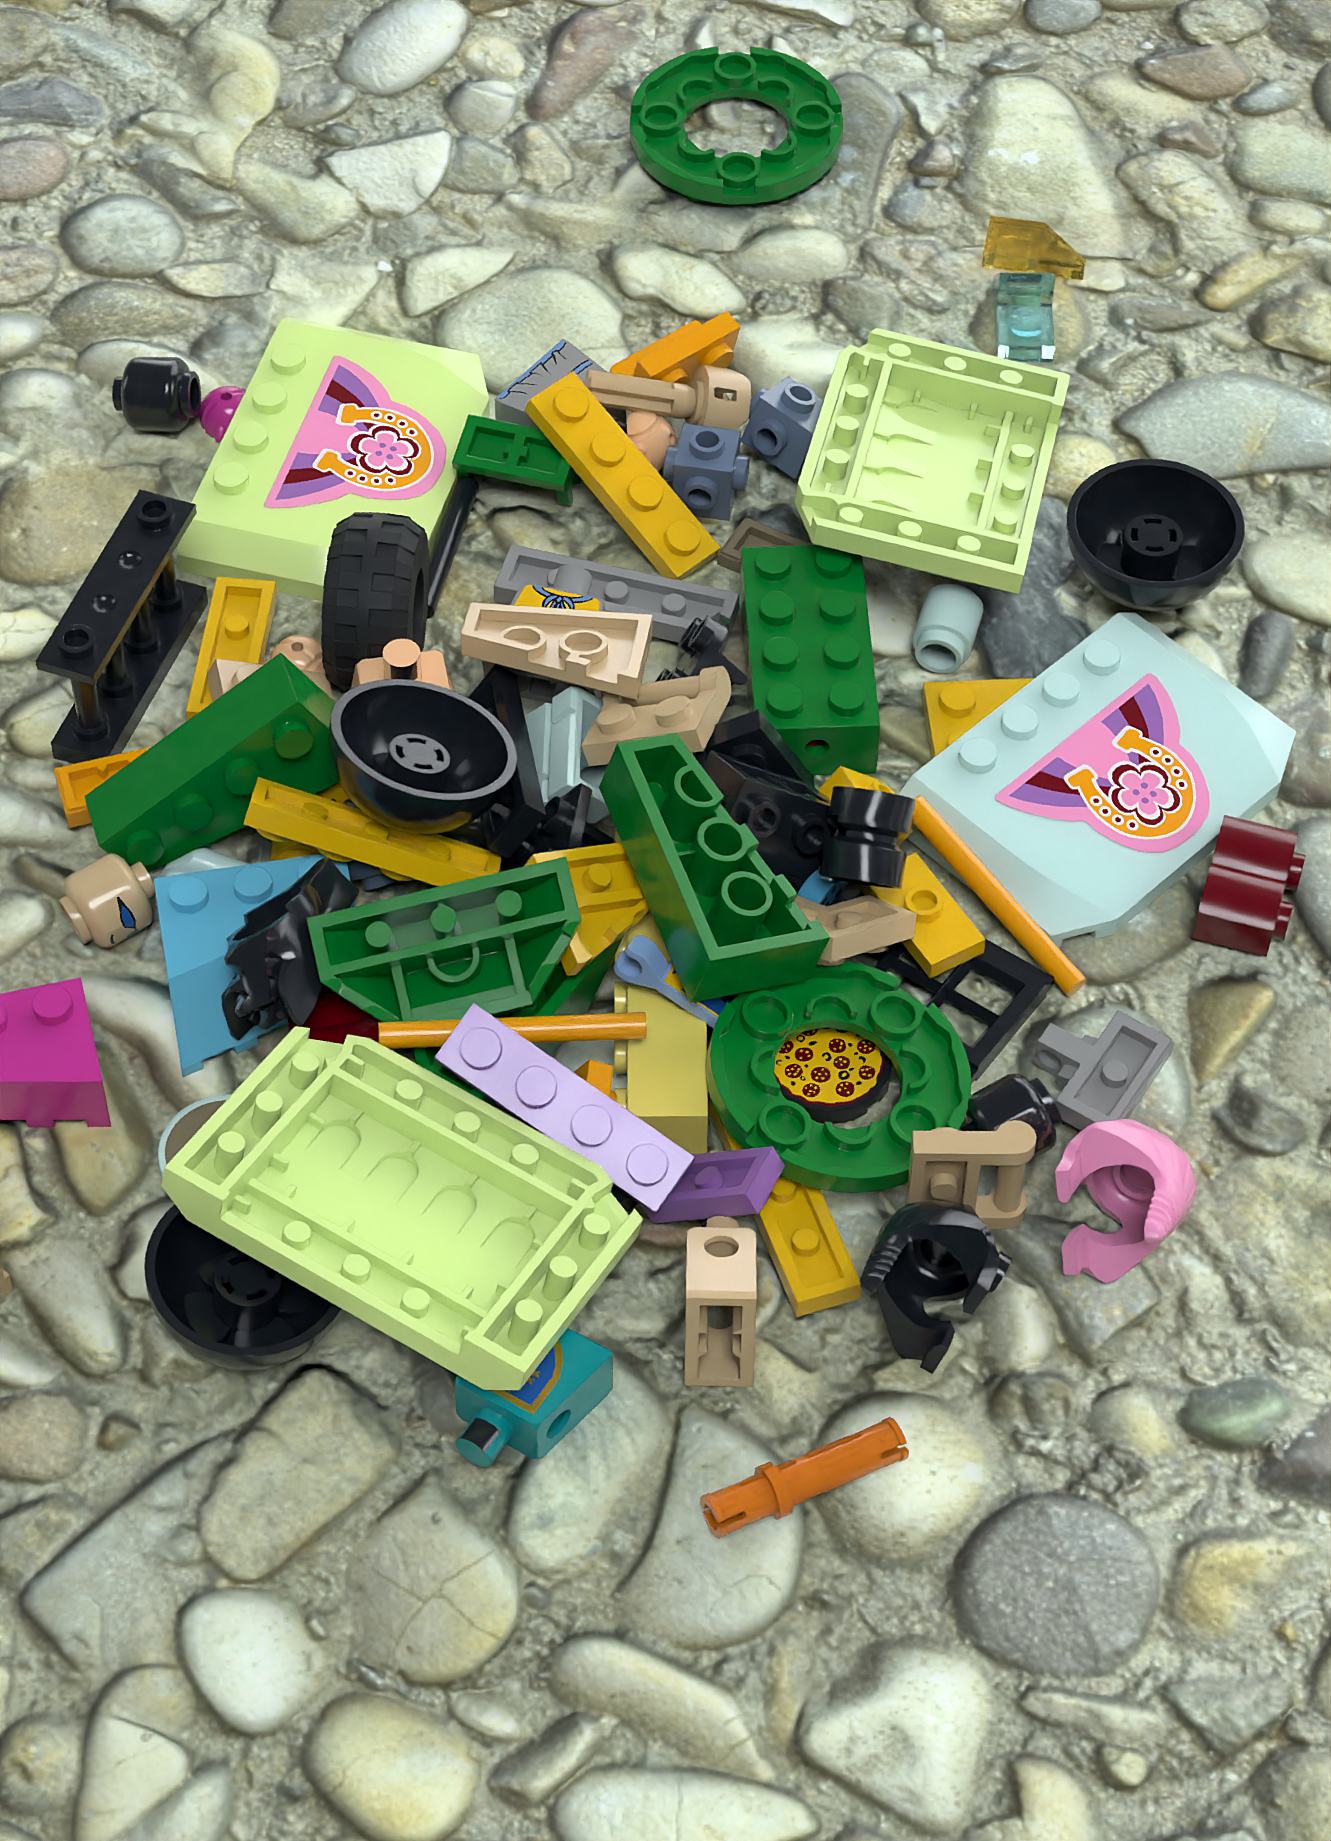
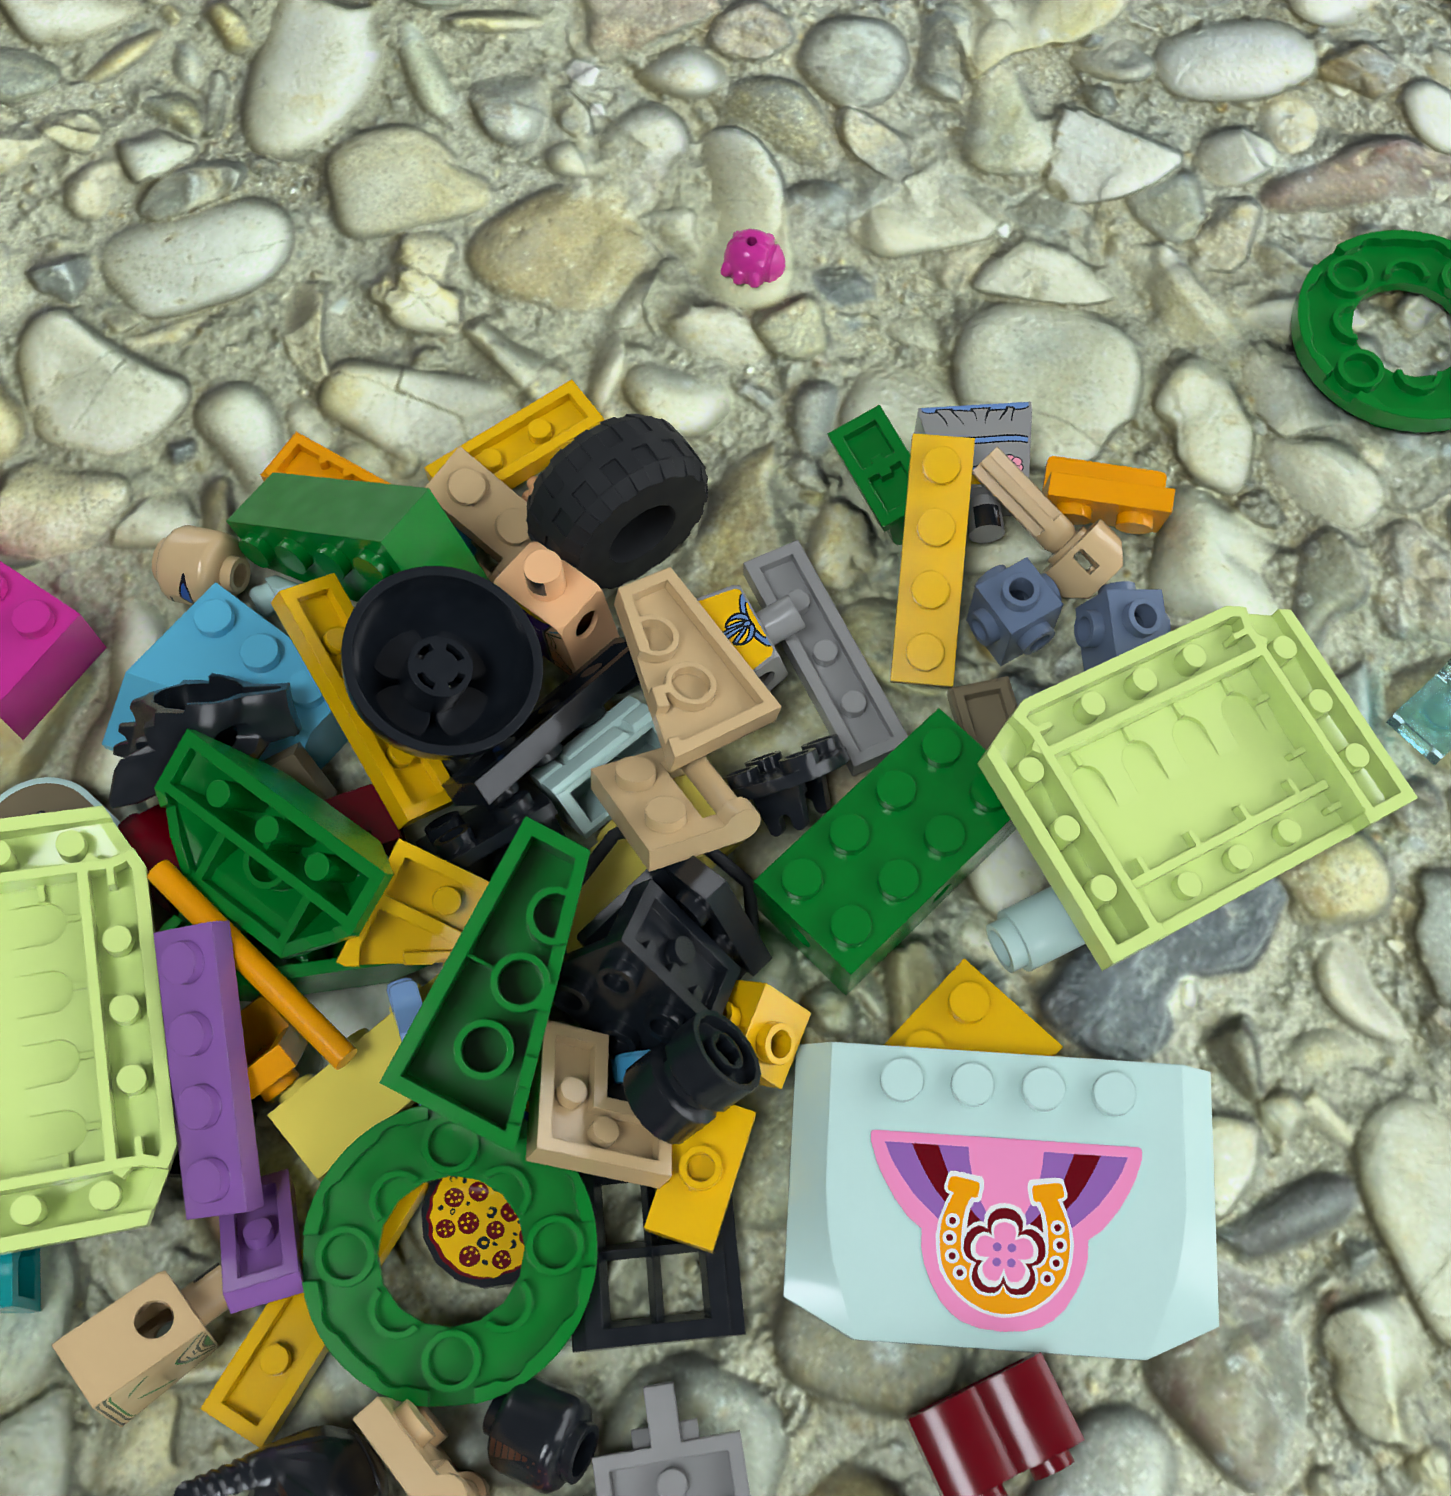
camera: 50 degrees right, 15 degrees up
black fence [36,489,208,764] -> none
black head [112,357,201,432] -> none
yellowish green slope [176,317,490,602] -> none
black bar [427,476,479,619] -> none
light nougat animal [627,411,677,473] -> none
light orange bar [912,796,1087,996] -> none
black piece [1066,459,1245,612] -> none

